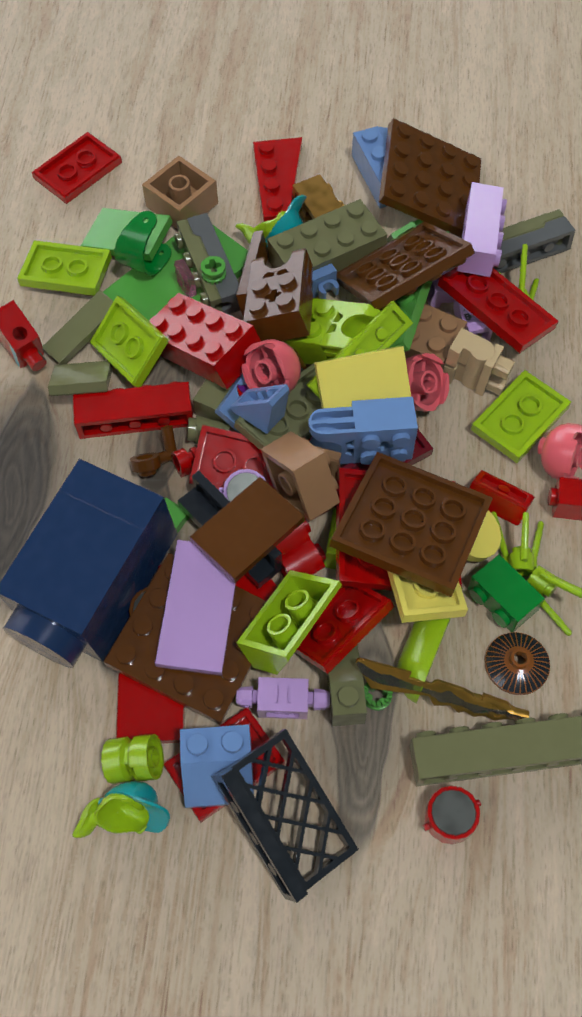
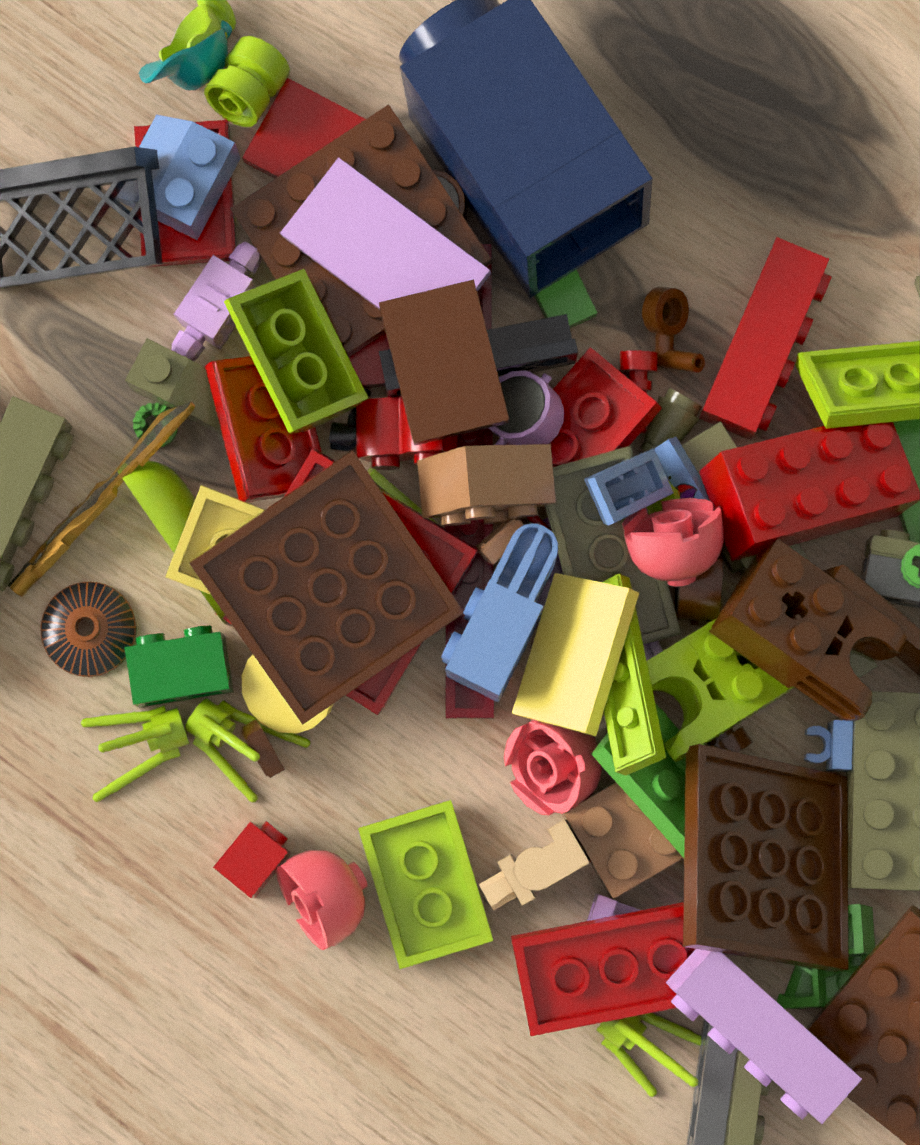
camera: 125 degrees right, 20 degrees up
olive tile [48,361,112,396] -> none
red slope [470,470,535,526] -> none
none -> reddish brown tile [240,719,285,778]

